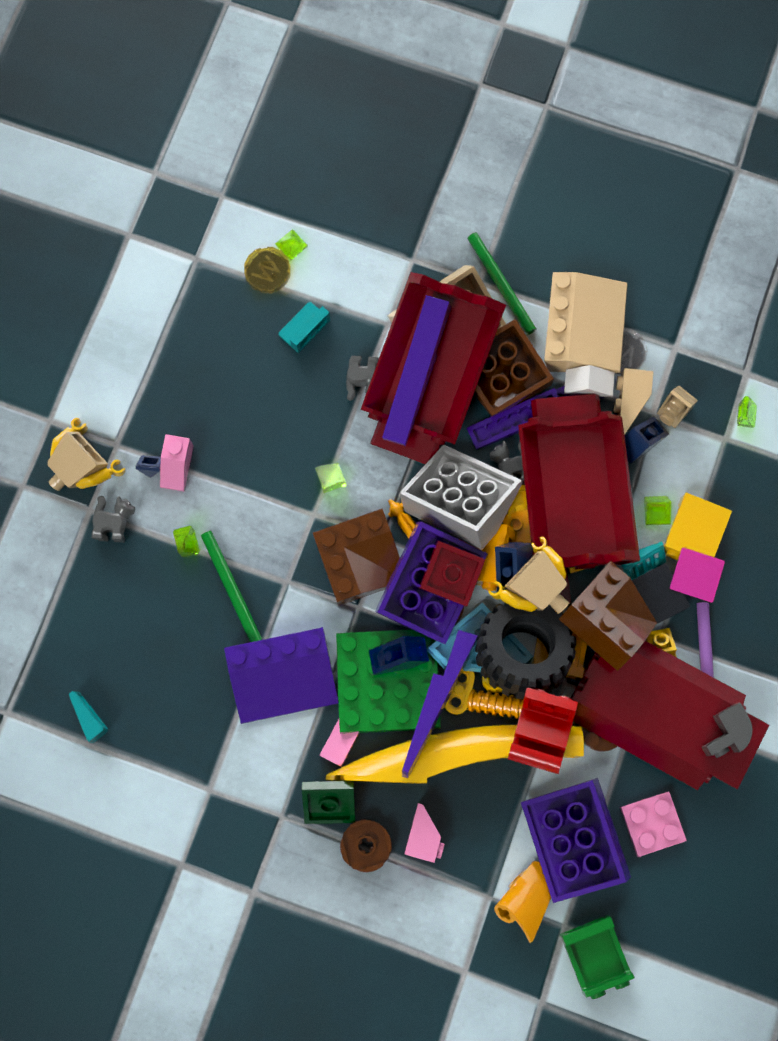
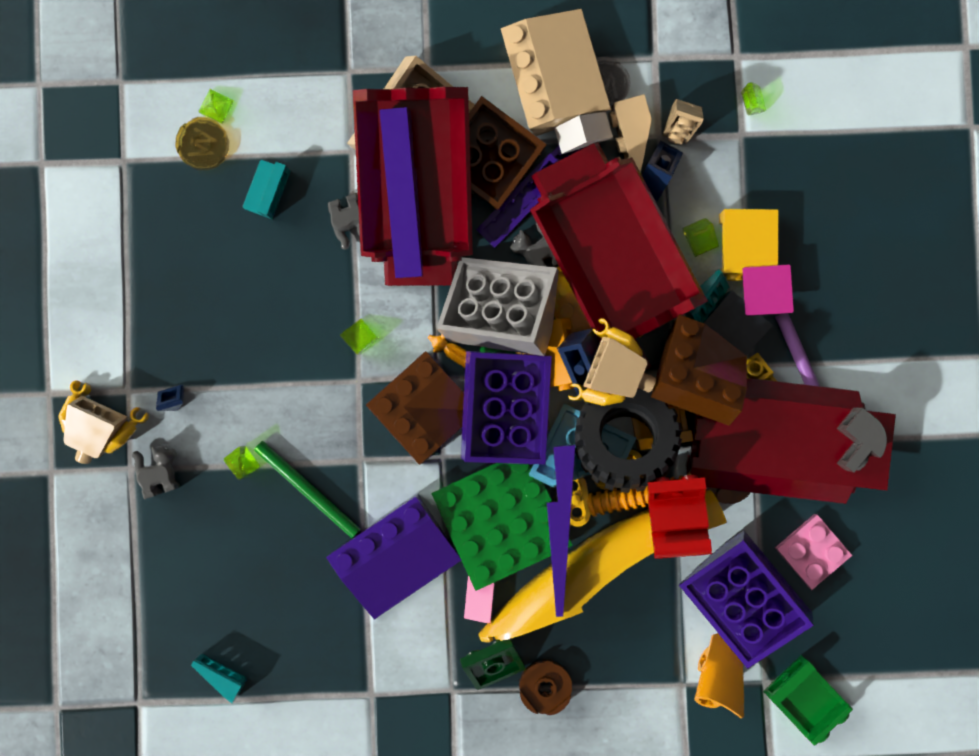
camera: 20 degrees left, 10 degrees up
bright pink slope [160,435,194,492] -> none
clear blue slope [369,636,429,675] -> none
bright pink slope [404,804,444,863] -> none
dark red plate [419,541,485,607] -> none
green piece [467,232,537,335] -> none

